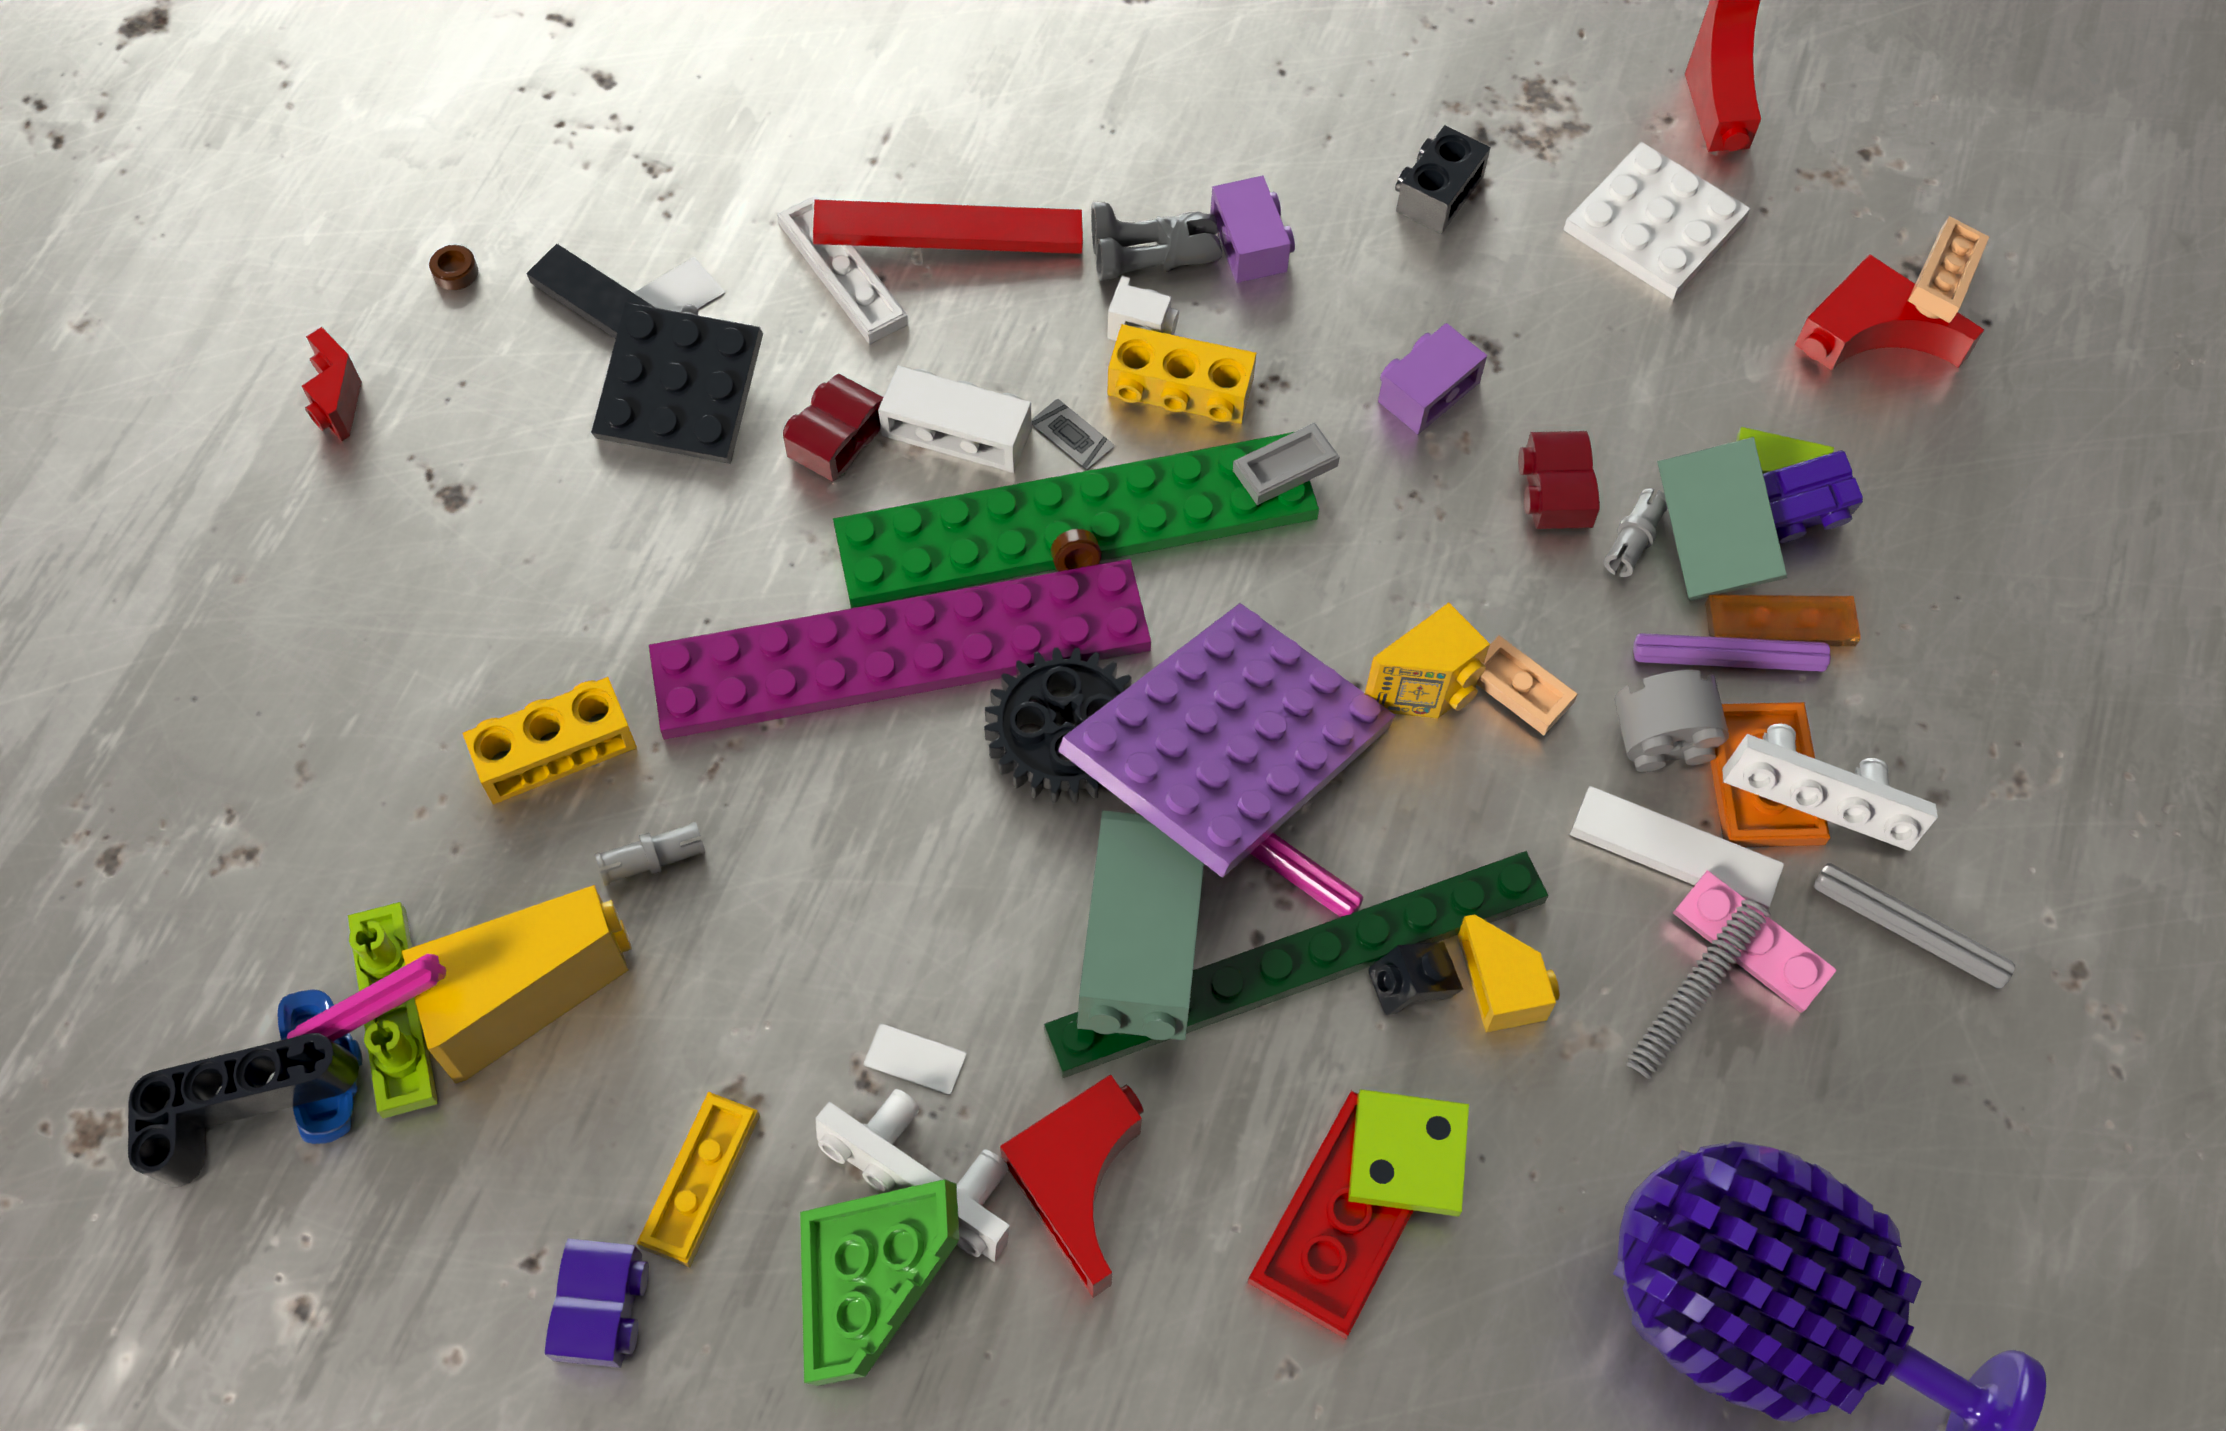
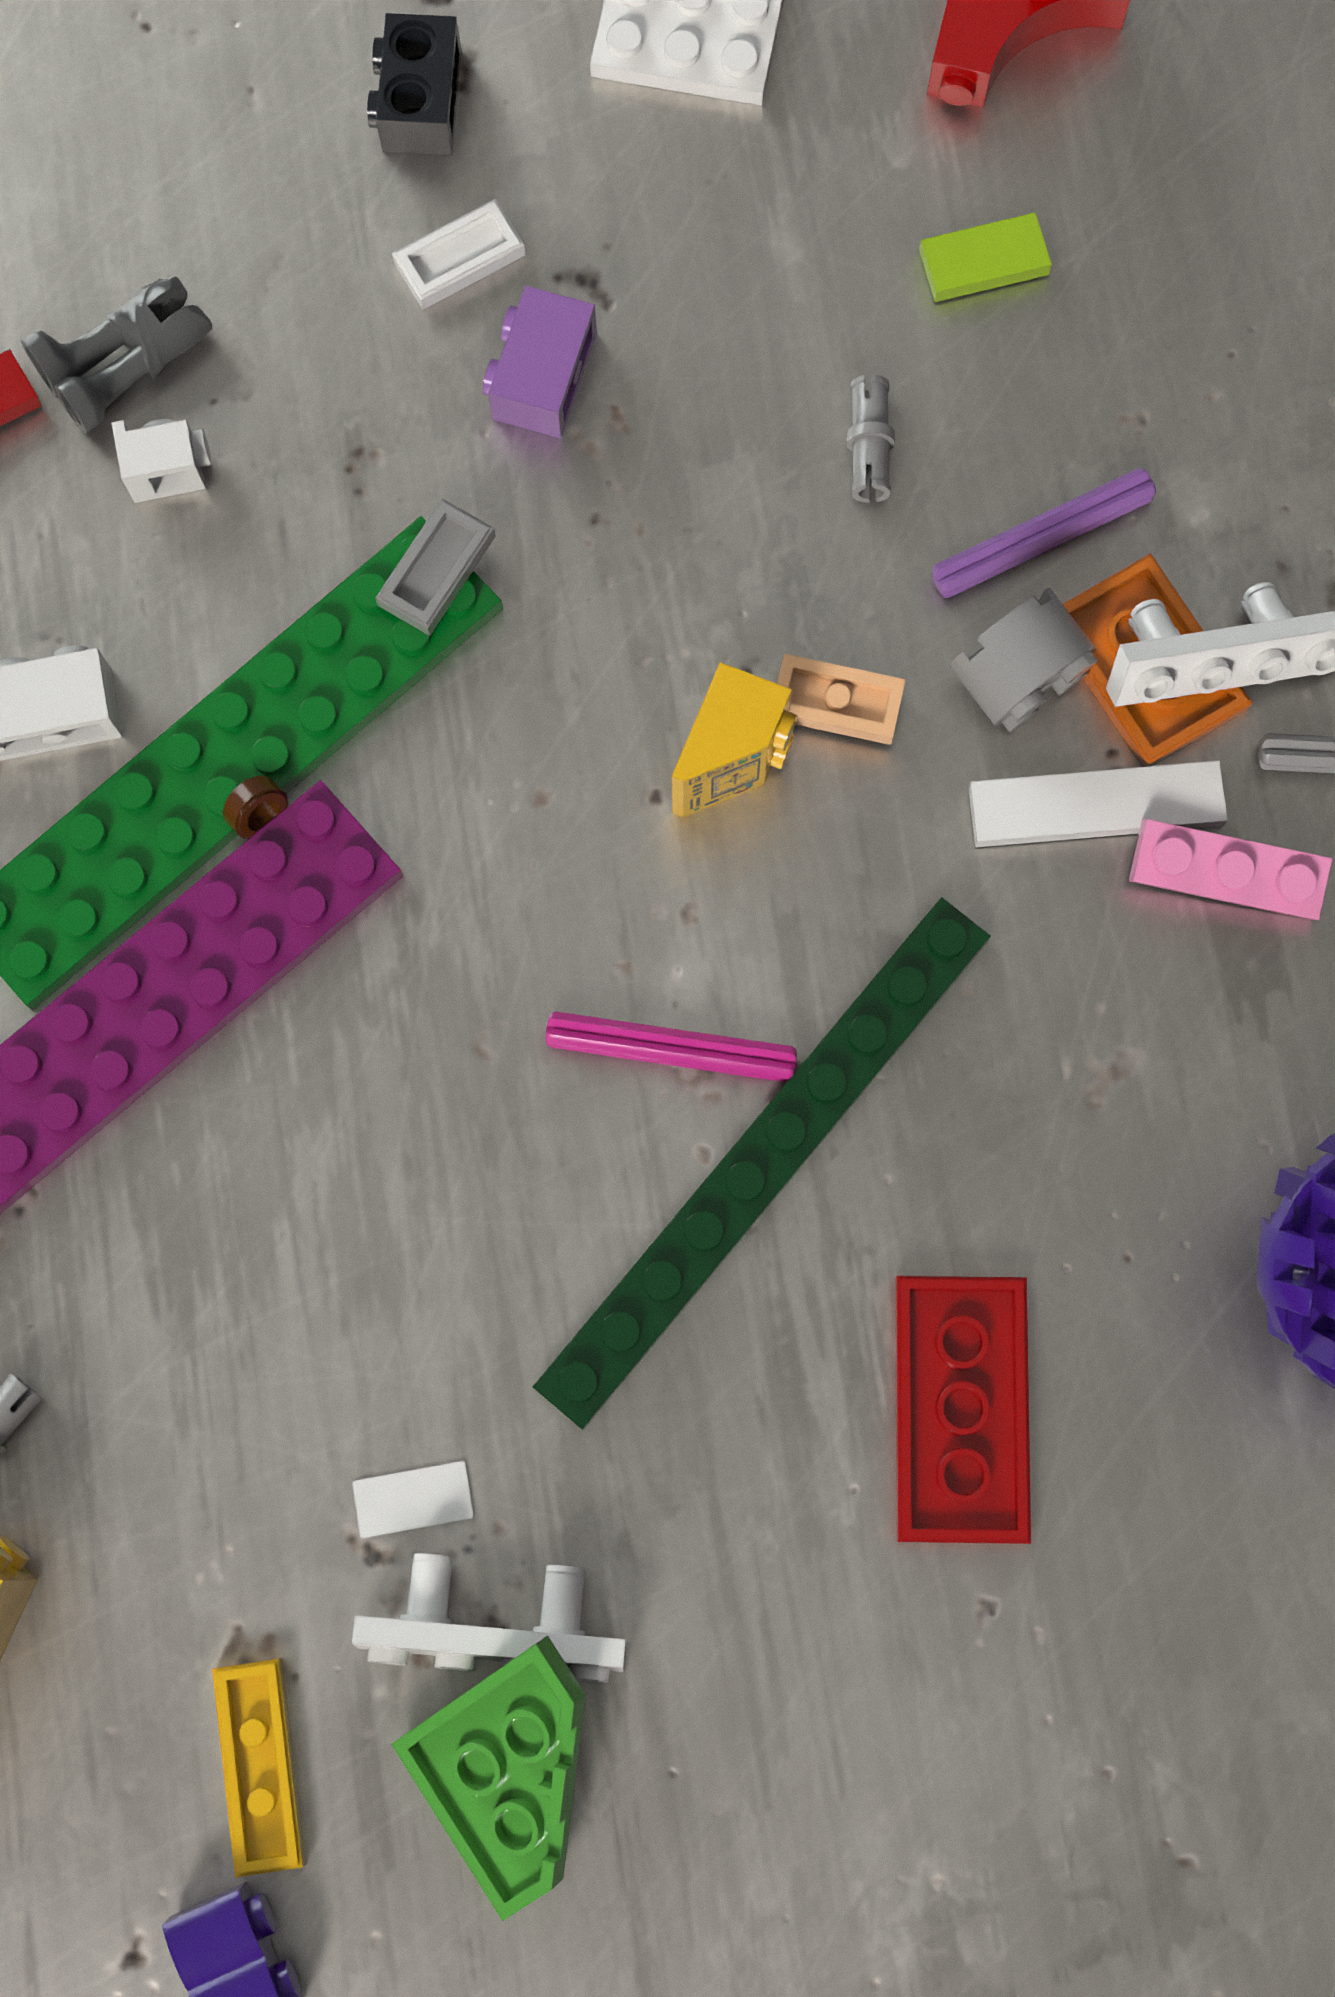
camera: 25 degrees left, 15 degrees up
black gear [984,647,1132,803] -> none
red arch [1000,1074,1144,1298] -> none
sticker [1032,399,1114,469] -> none
medium lavender plate [1058,603,1396,878] -> none
sand green slope [1077,810,1204,1040] -> none
yellow brick [1107,324,1257,424] -> none
medium lavender brick [1210,175,1295,283] -> none
lime tile [1348,1089,1469,1217] -> none
black bracket [1368,942,1463,1015] -> none
yellow slope [1457,914,1560,1033] -> none
dark red brick [1518,431,1600,529] -> none
light grey piece [1627,900,1771,1078] -> none
sand green tile [1657,437,1787,601] -> none
clear orange tile [1705,595,1861,646] -> none
dark purple brick [1763,450,1863,543] -> none
none -> white tile [392,199,526,310]

